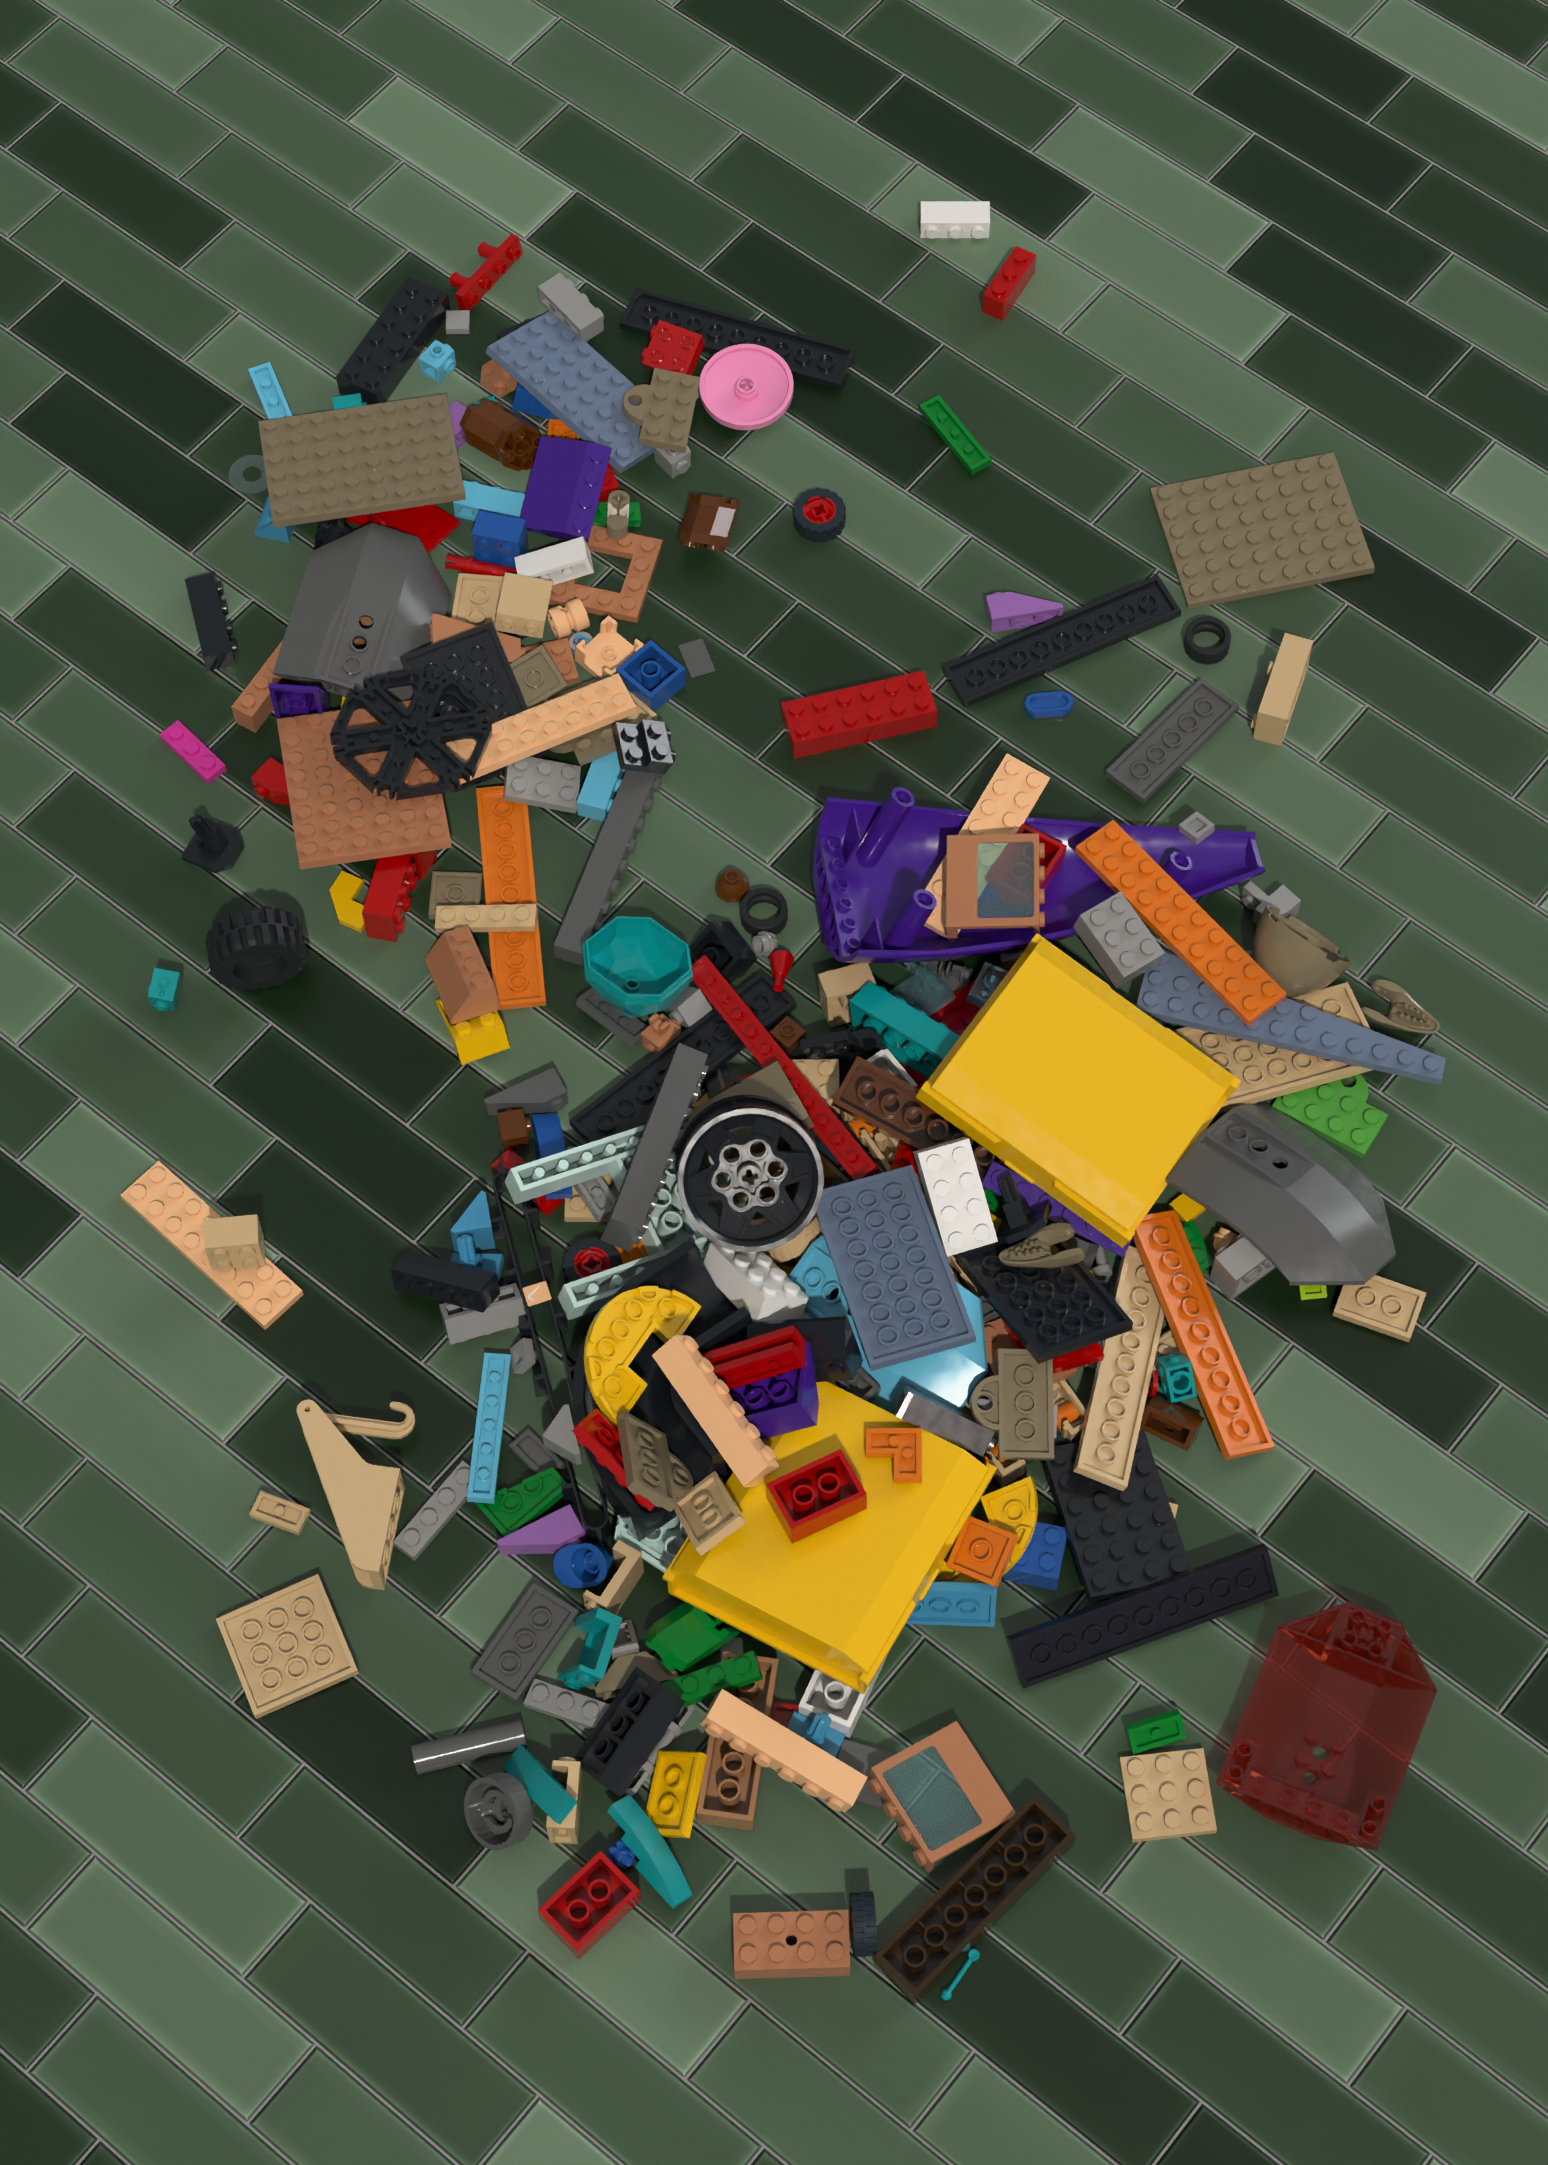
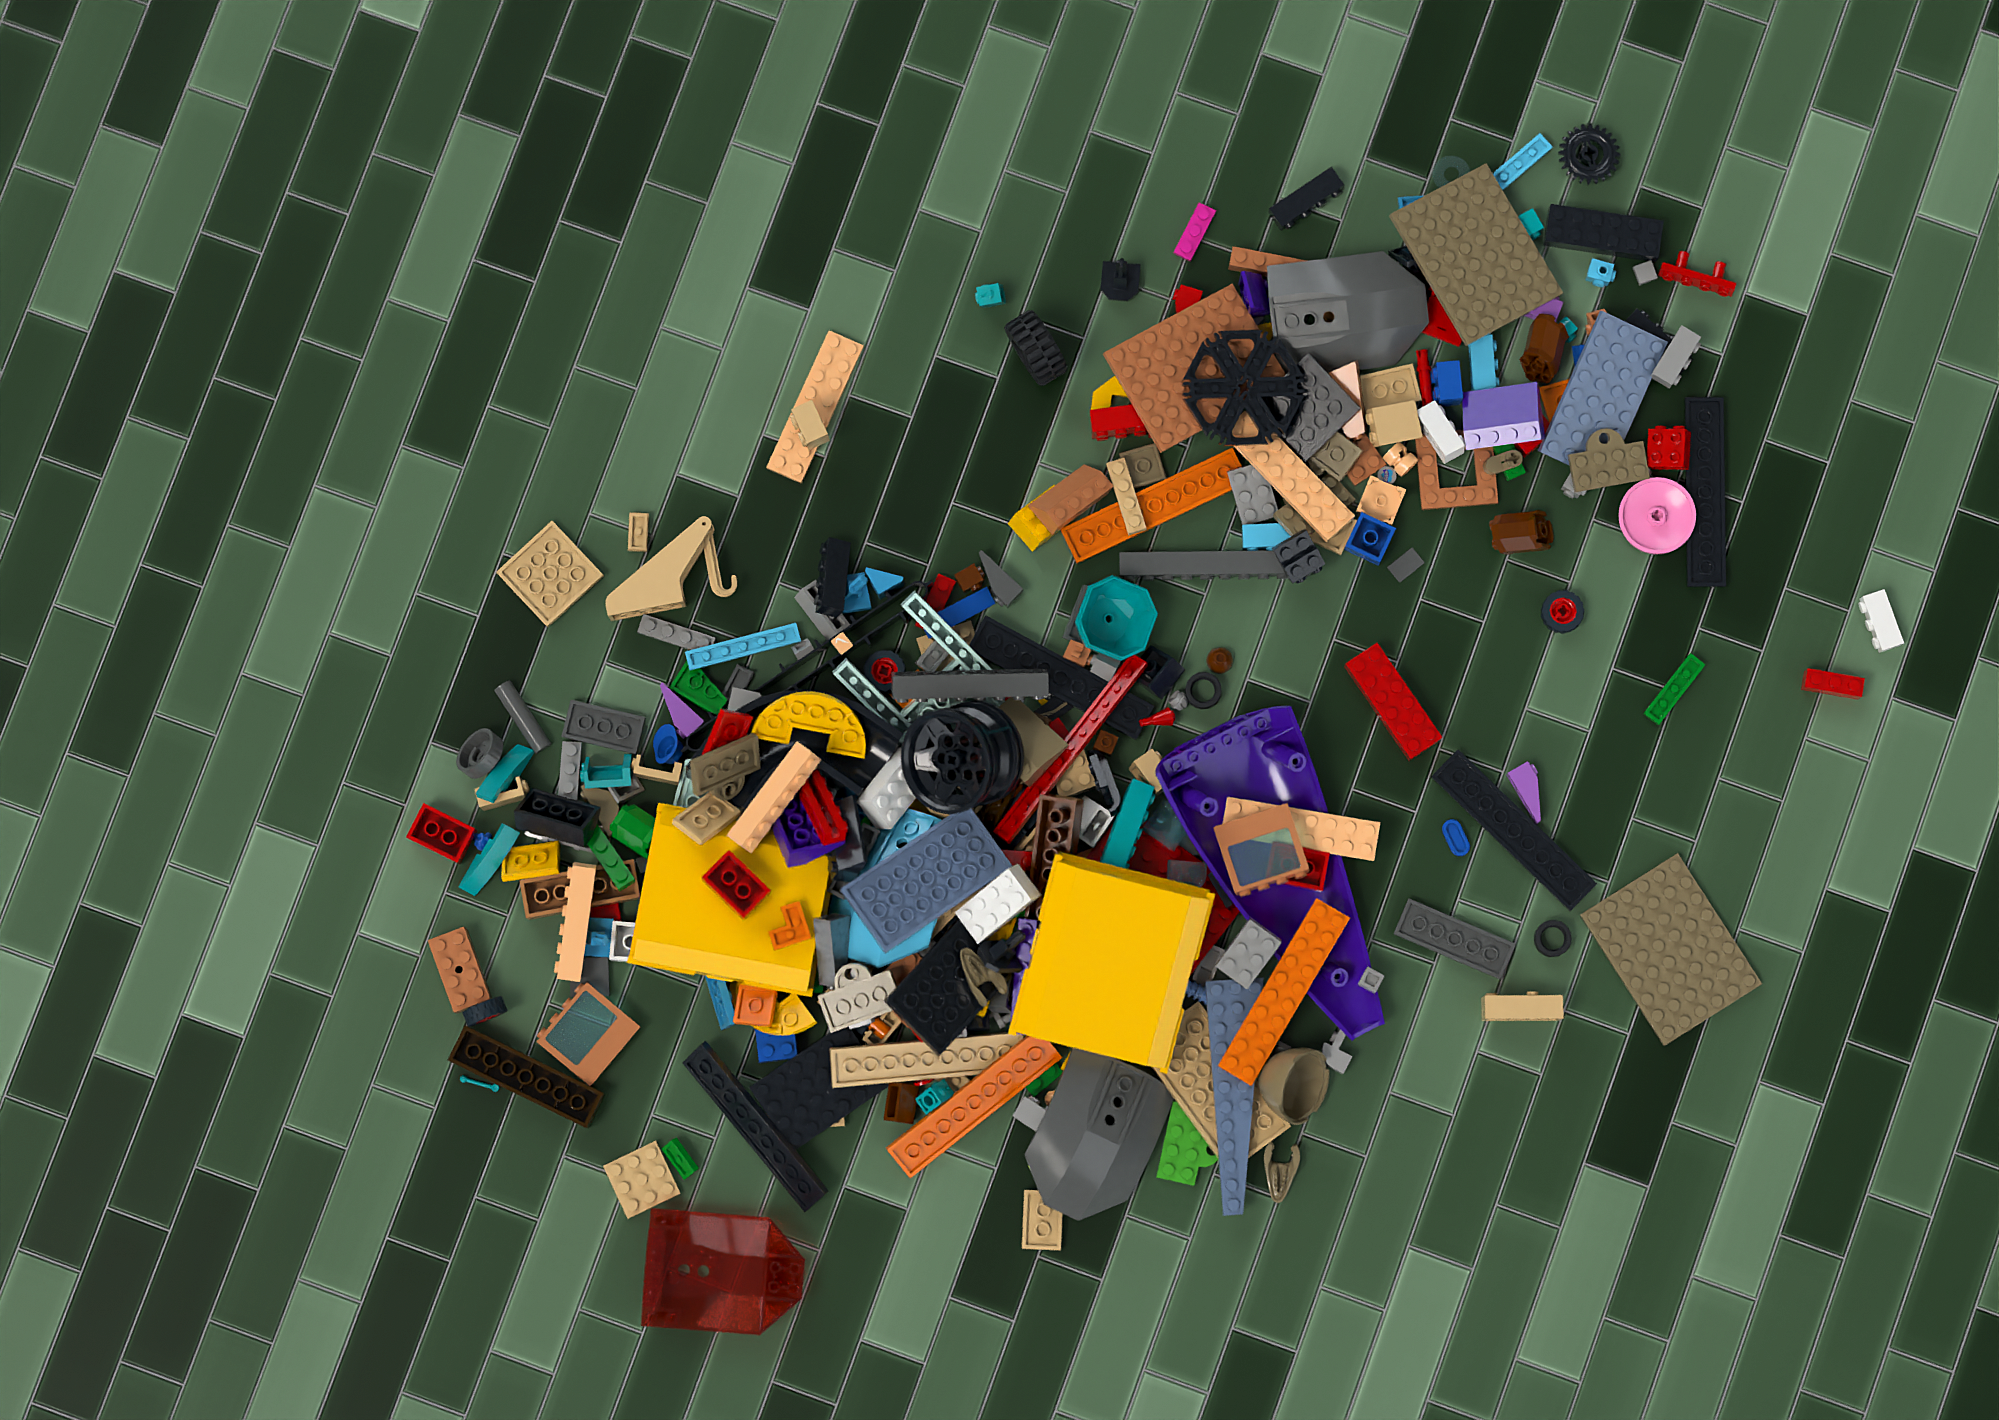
camera: 75 degrees right, 20 degrees up
none -> black gear [1558,123,1621,185]

